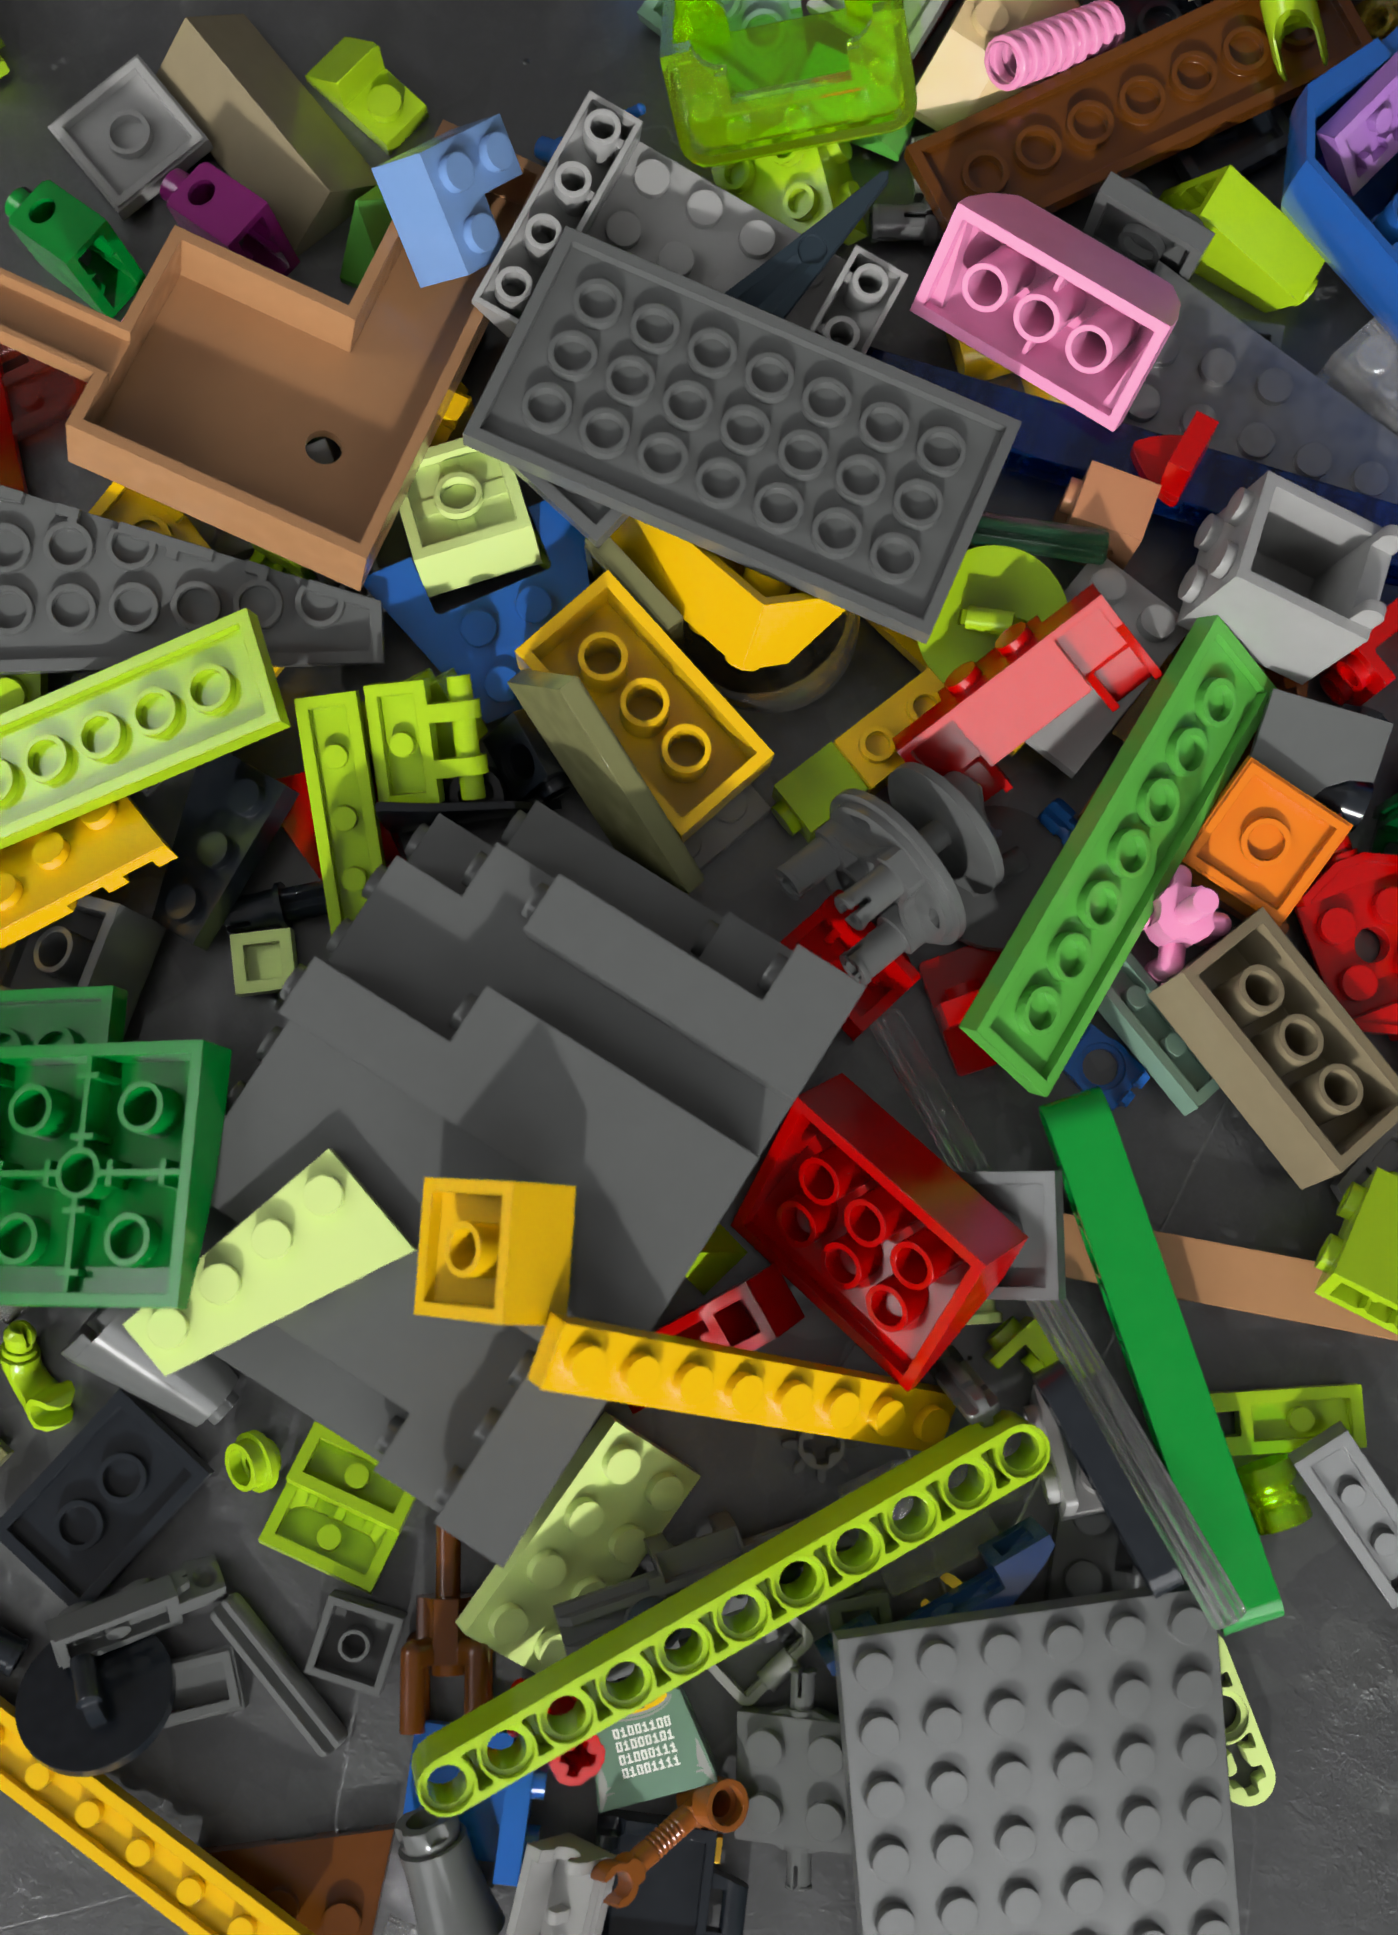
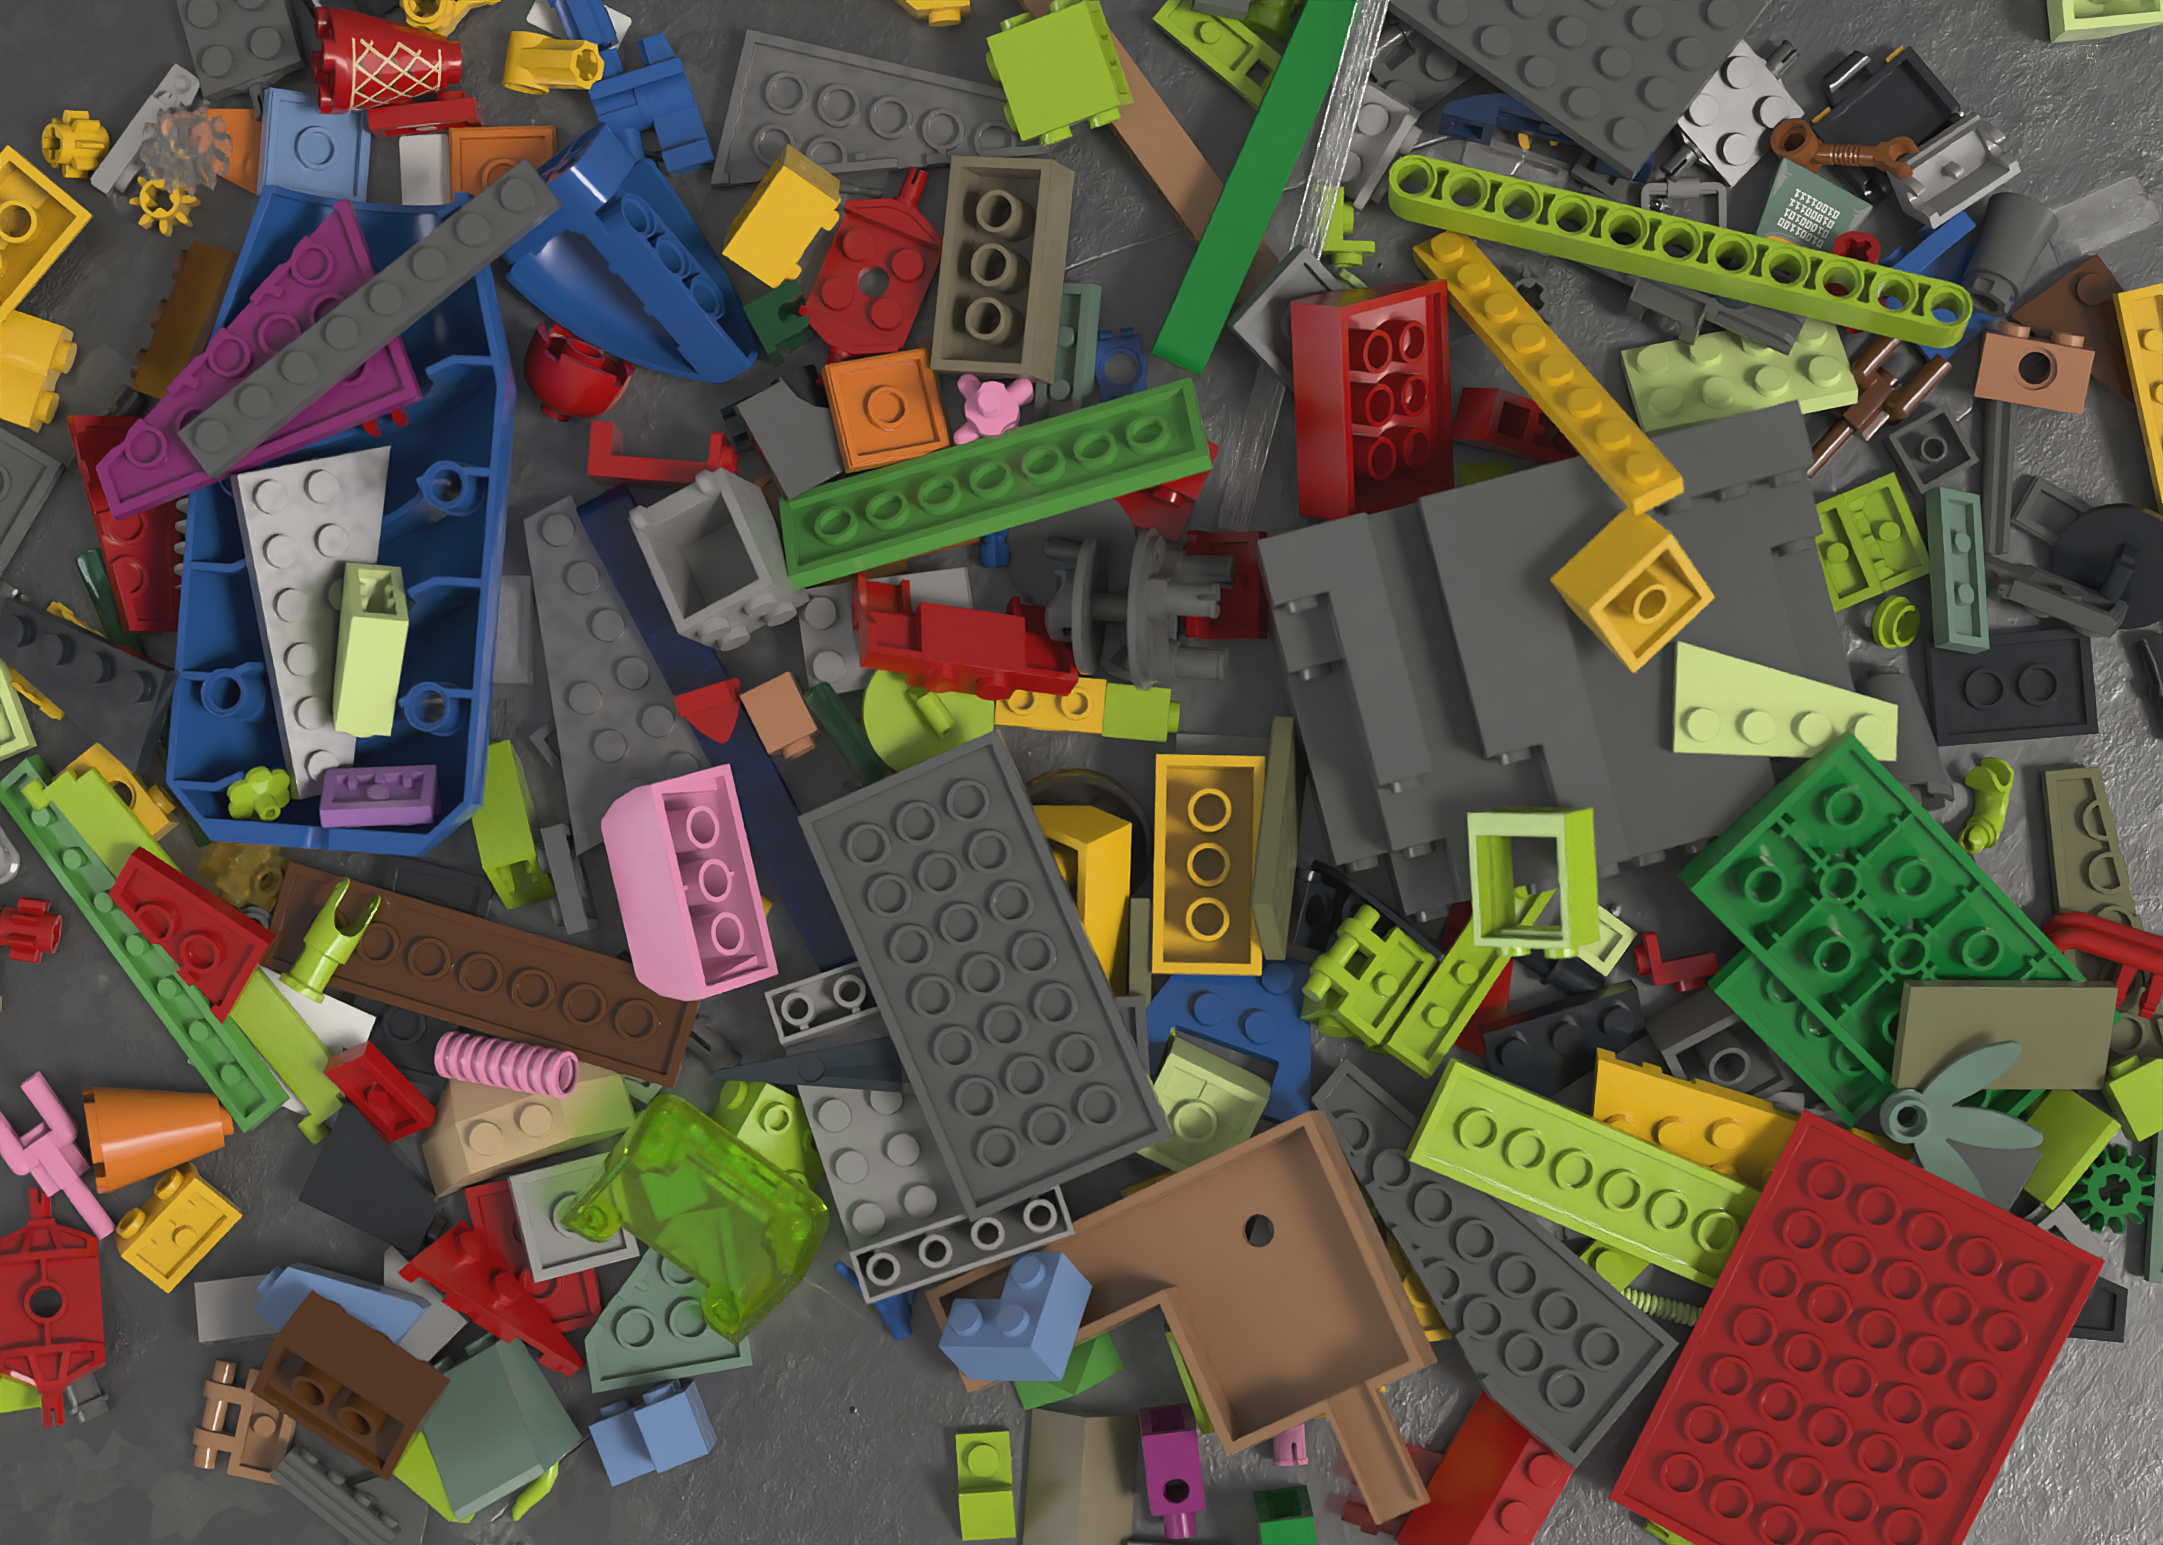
camera: 135 degrees left, 5 degrees up
dark grey axle [928,1345,1001,1428] -> none
black beam [1031,1360,1184,1599] -> none
none -> lime window [1467,806,1600,958]
none -> red bracket [1633,931,1719,992]
none -> sand green plate [1925,487,1990,654]
none -> nougat brick [1972,321,2095,415]

